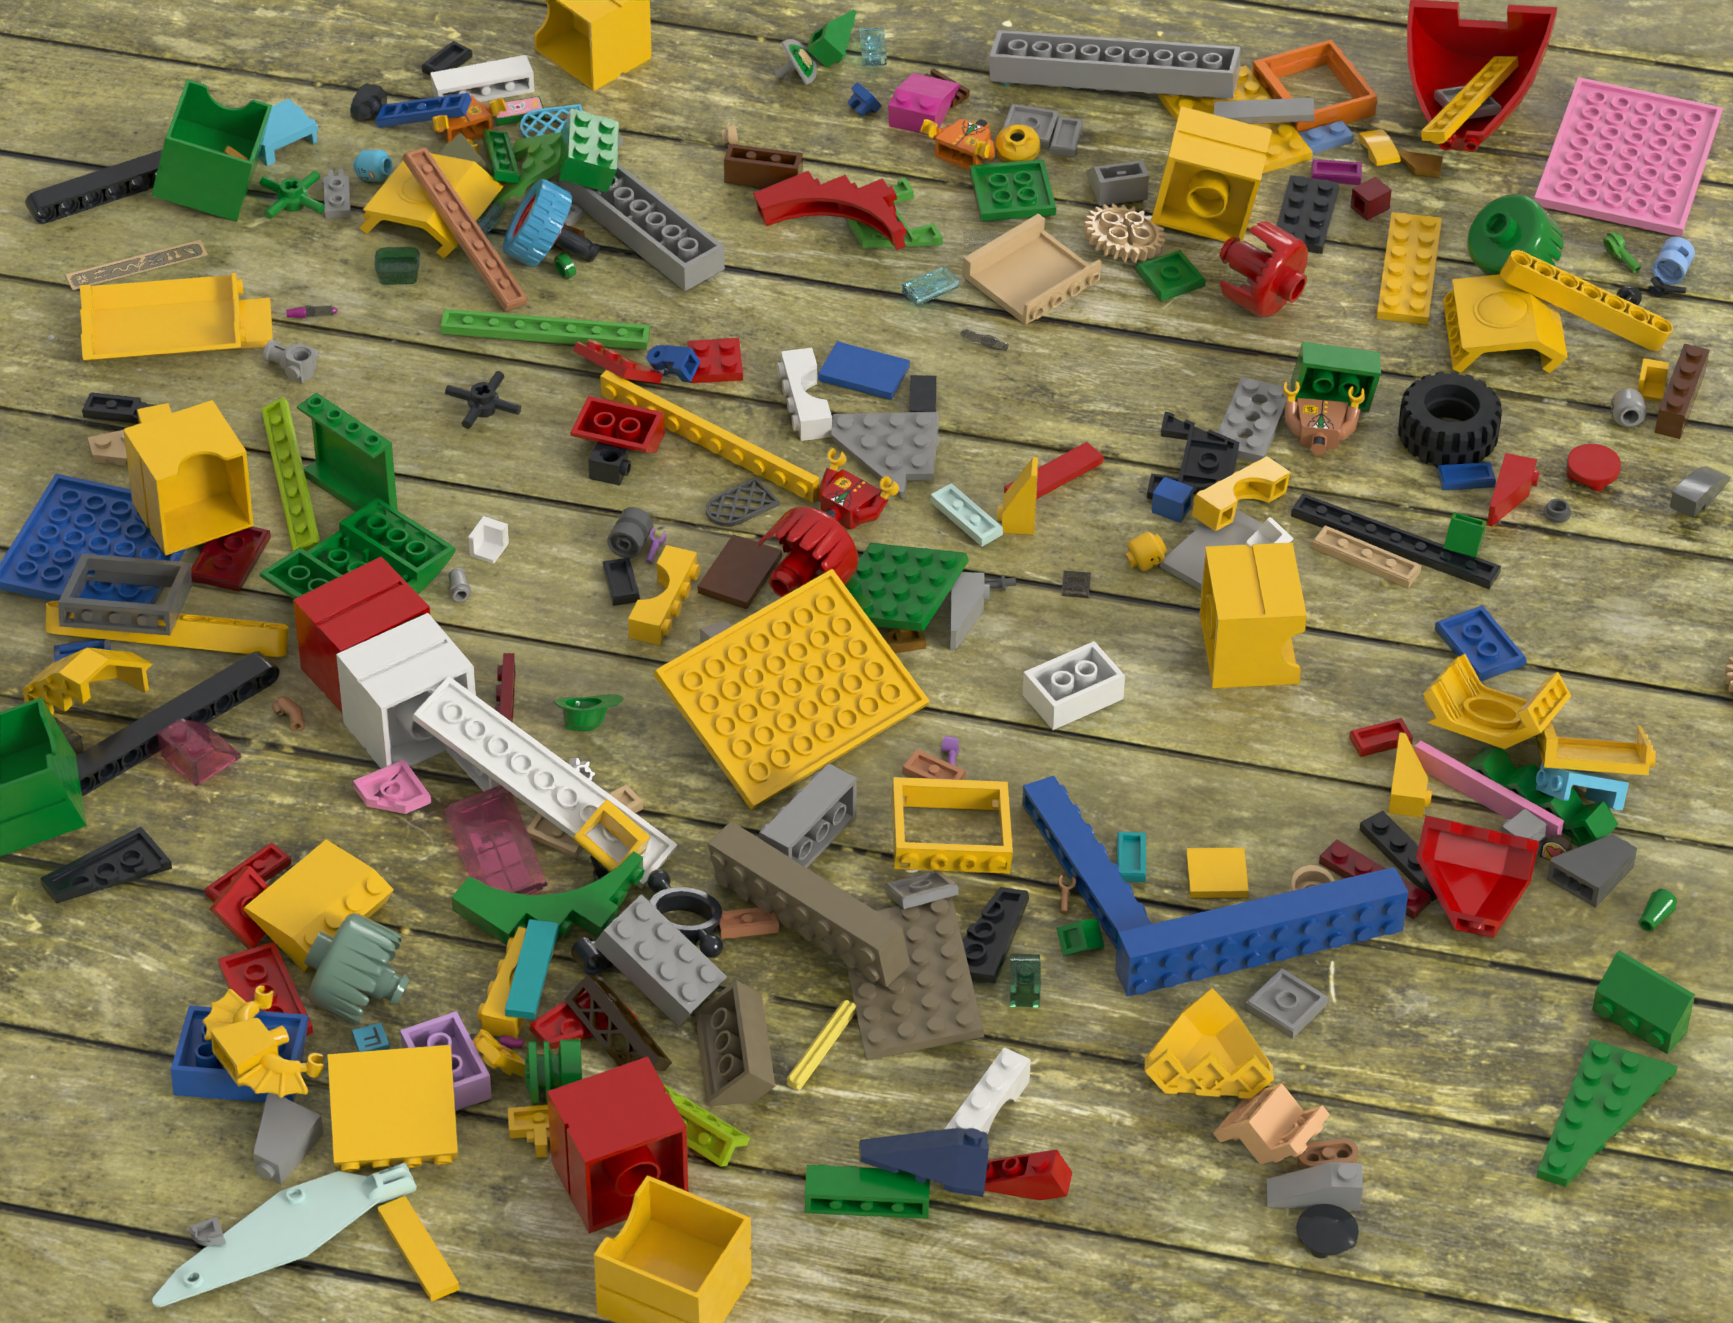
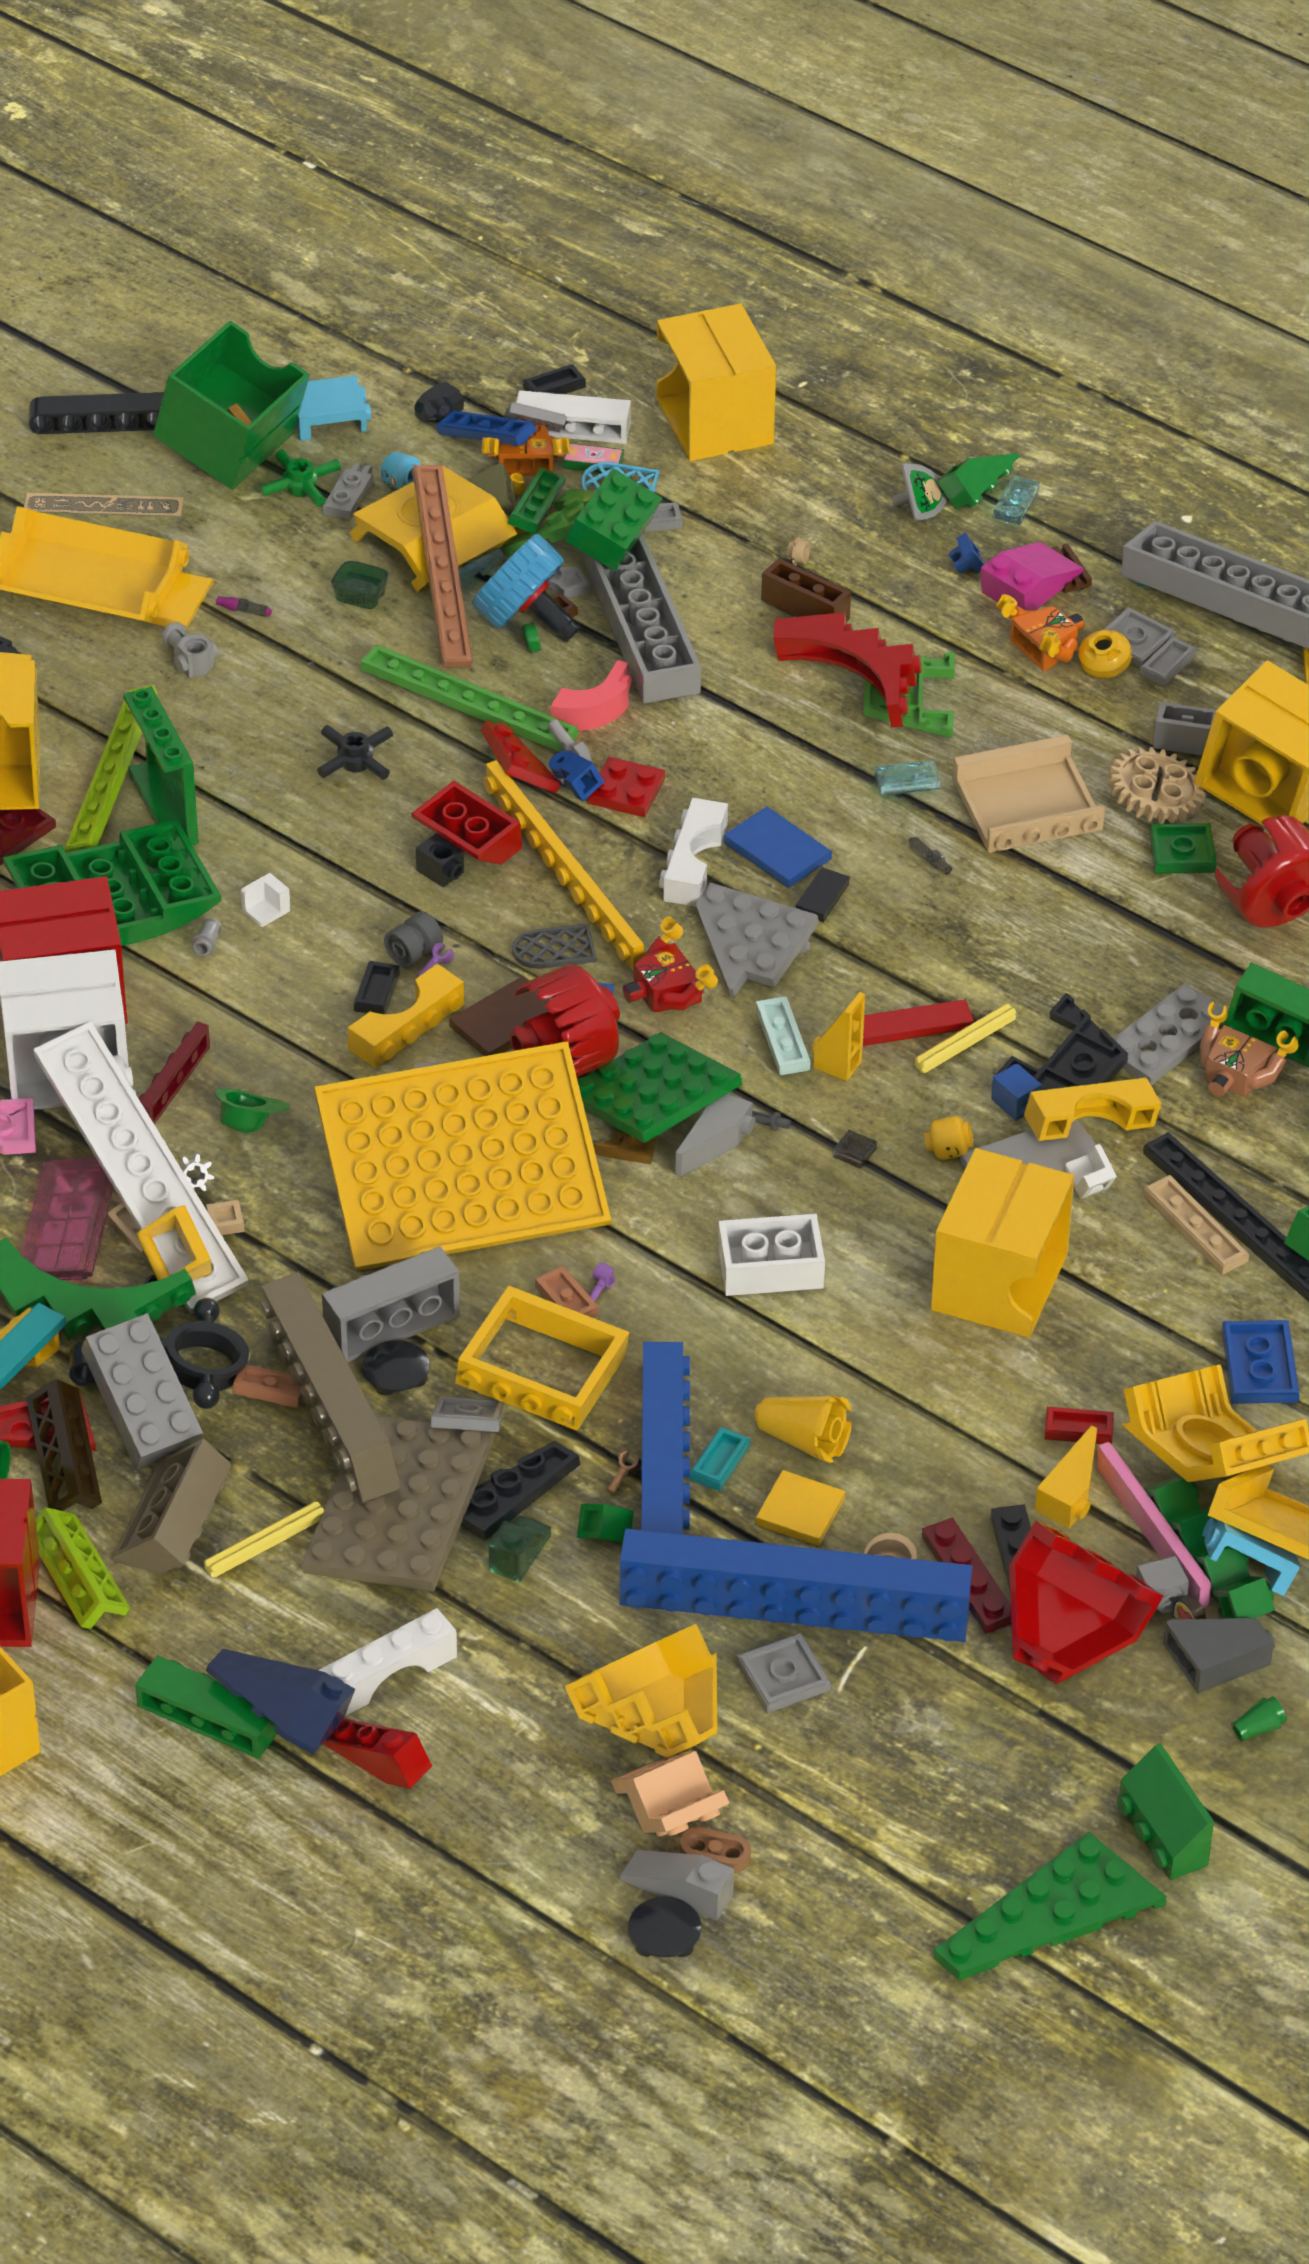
camera: 25 degrees right, 0 degrees up
green plate [970,159,1056,222] -> none
none -> black dish [363,1340,430,1395]
none -> light grey tile [504,402,566,432]
none -> light grey bar [548,719,592,761]
none -> coral arch [551,660,632,731]
none -> yellow cone [754,1395,852,1463]
none -> light yellow axle [914,1004,1016,1073]

